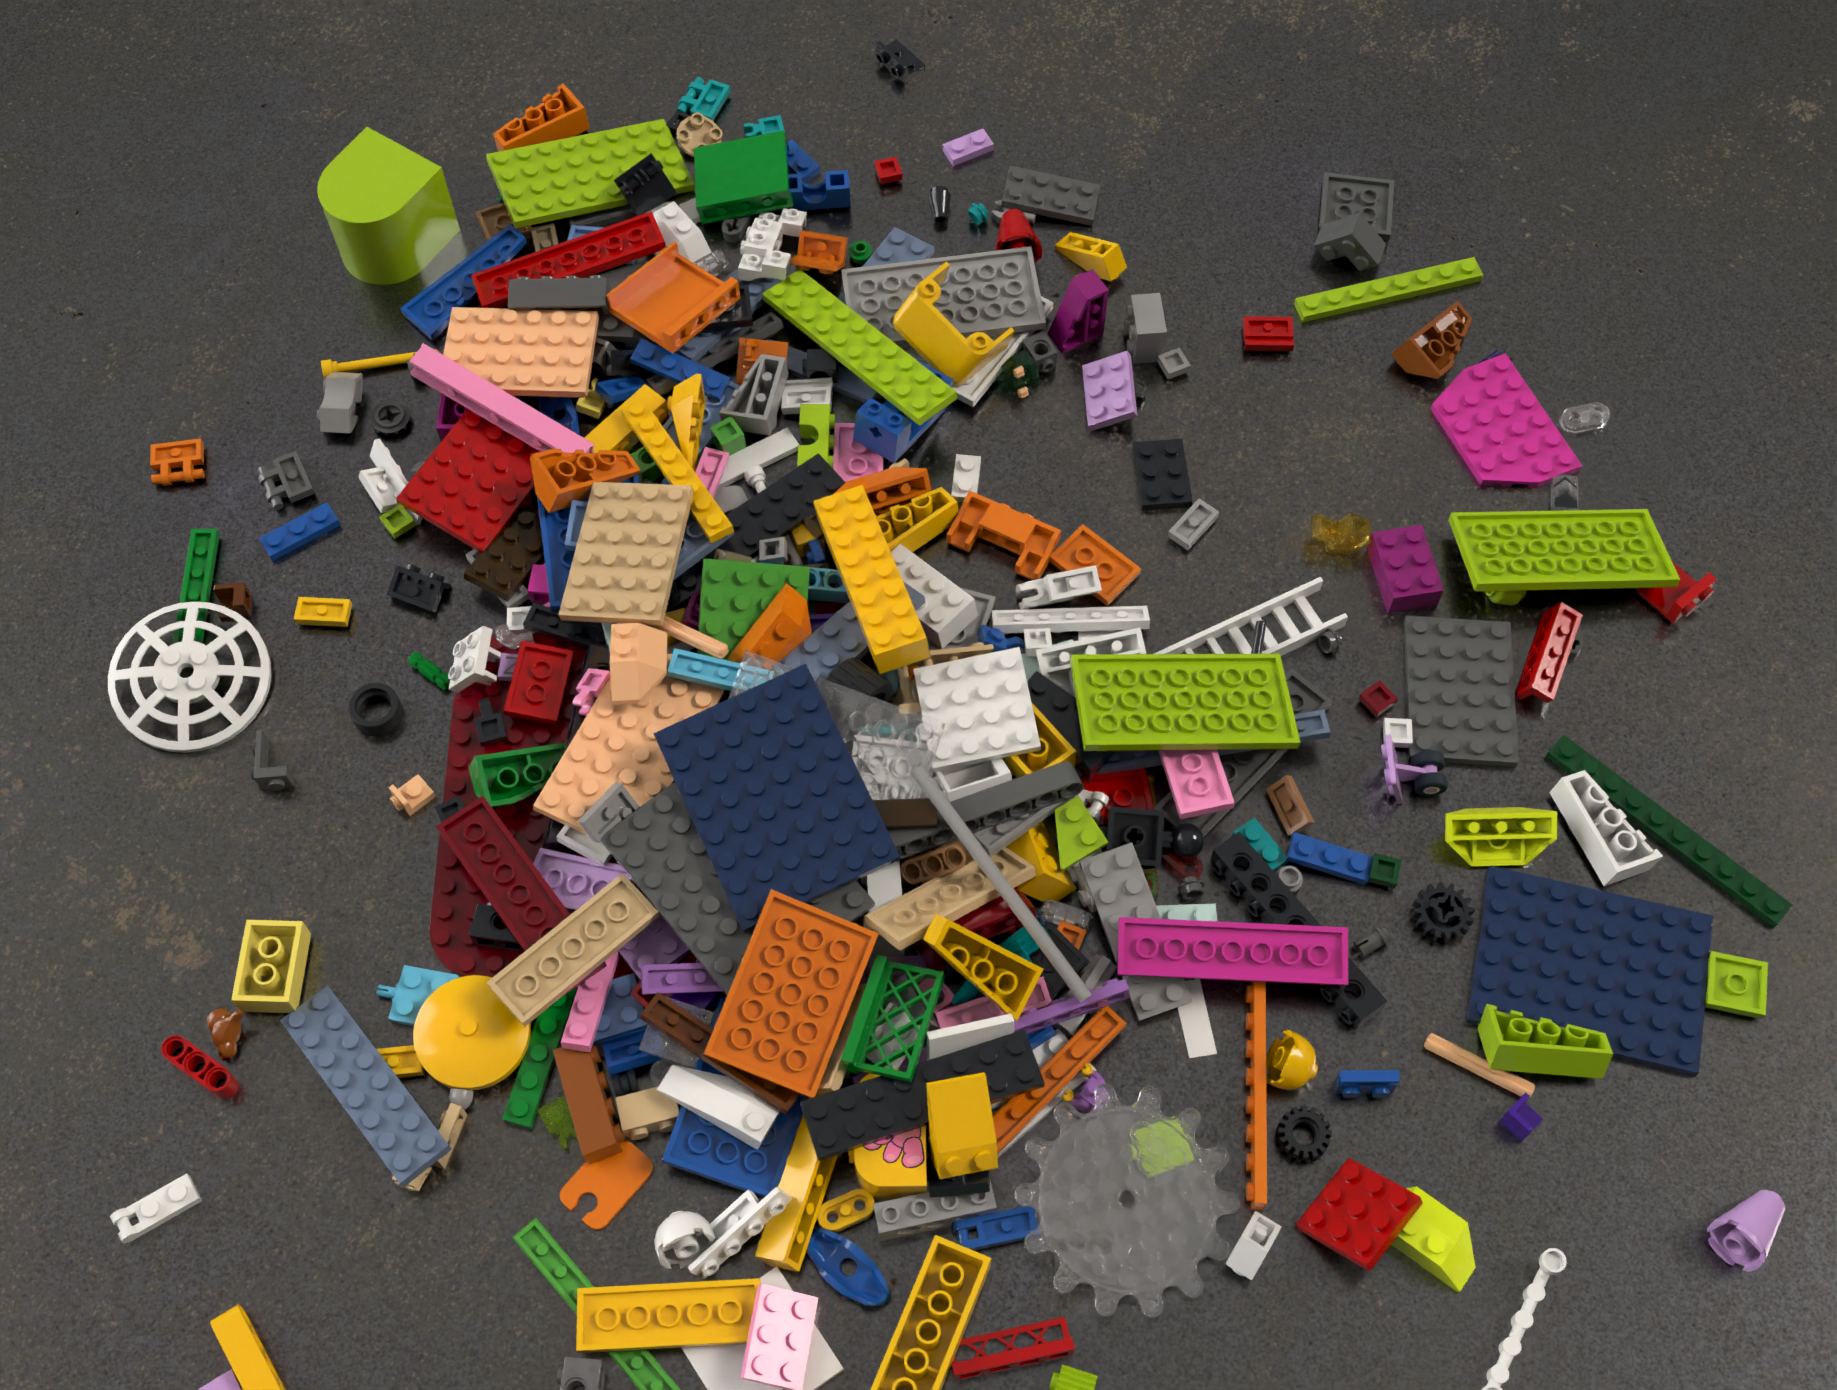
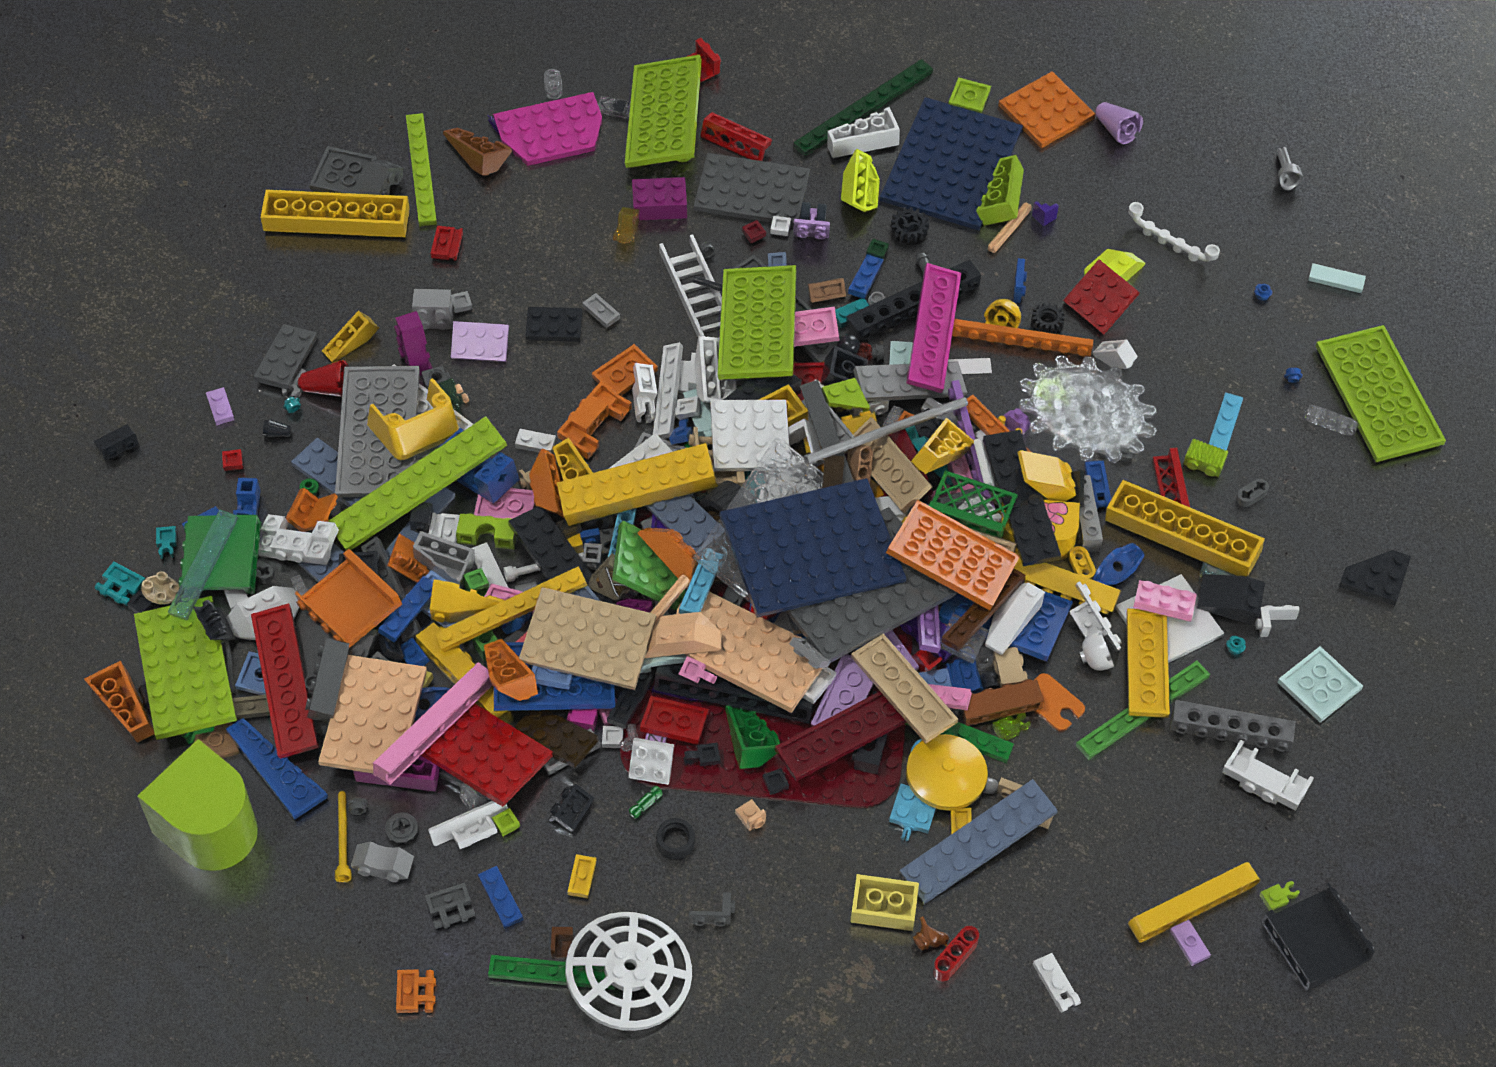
camera: 85 degrees left, 5 degrees down
none -> clear light blue plate [168,509,239,620]
none -> yellow brick [260,190,410,237]
none -> orange plate [998,71,1096,148]

